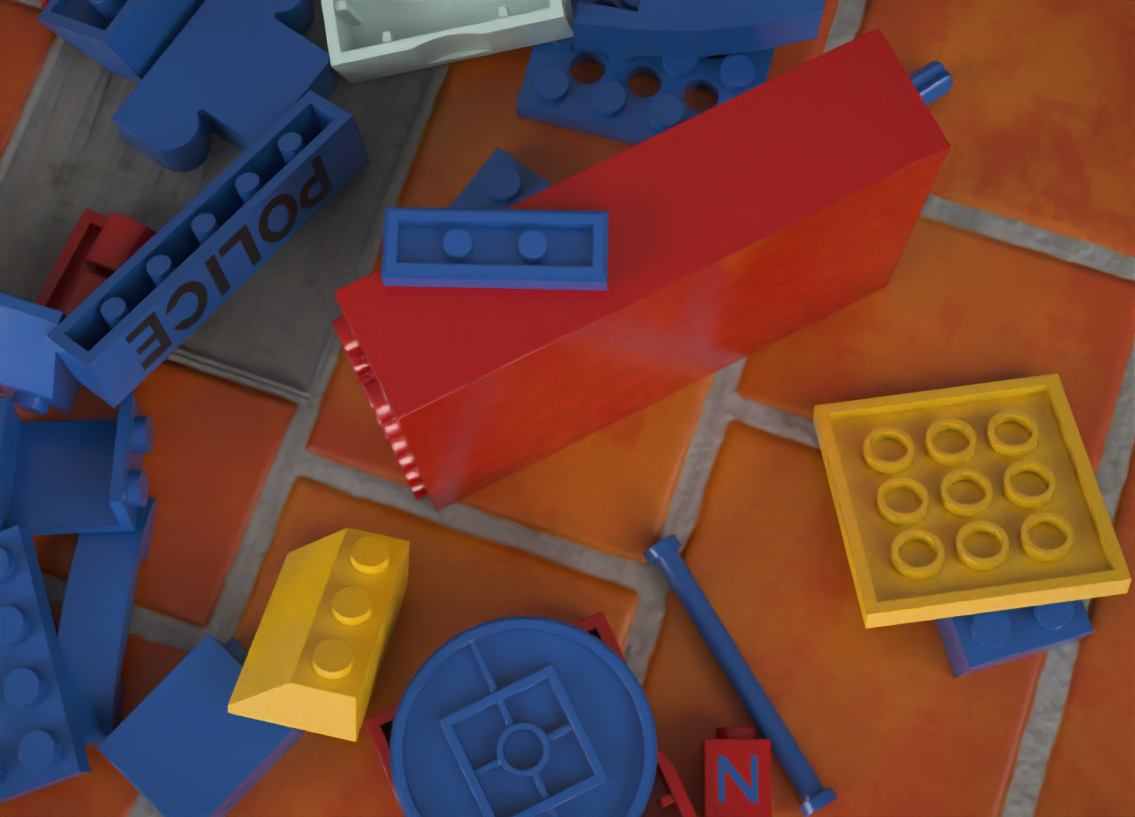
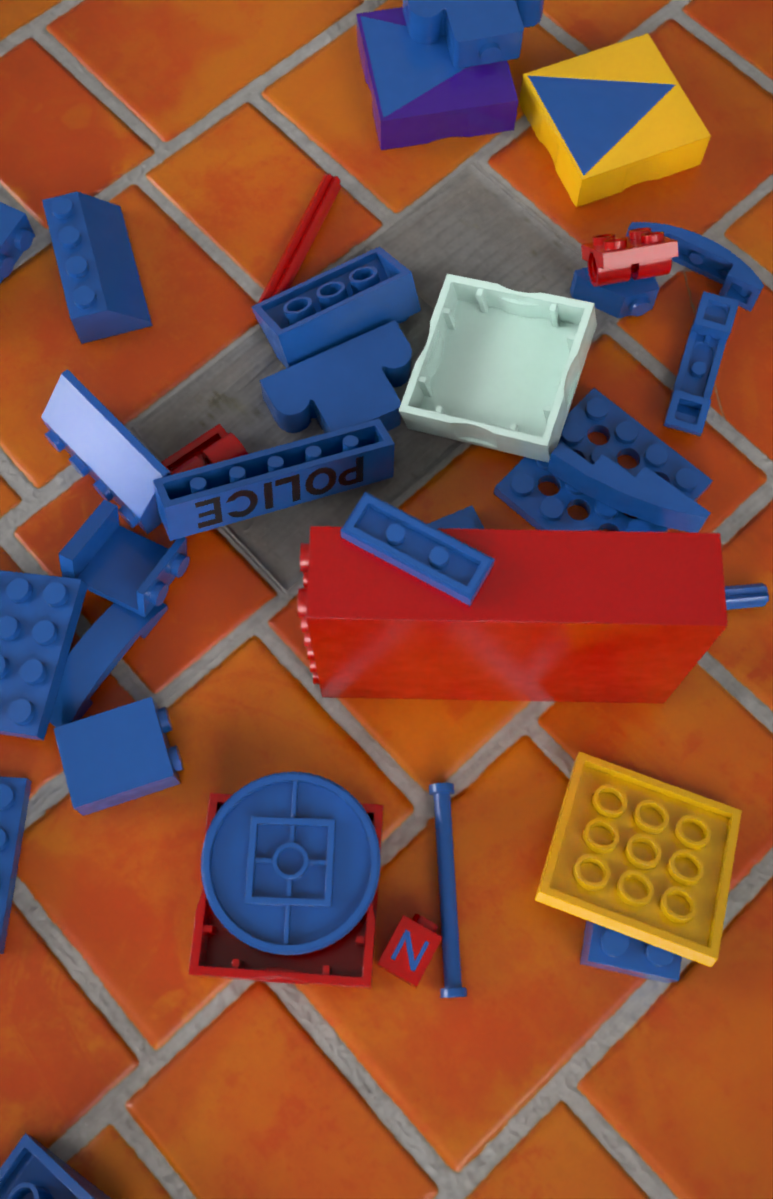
camera: 25 degrees right, 5 degrees down
yellow slope [228,527,410,742] -> none

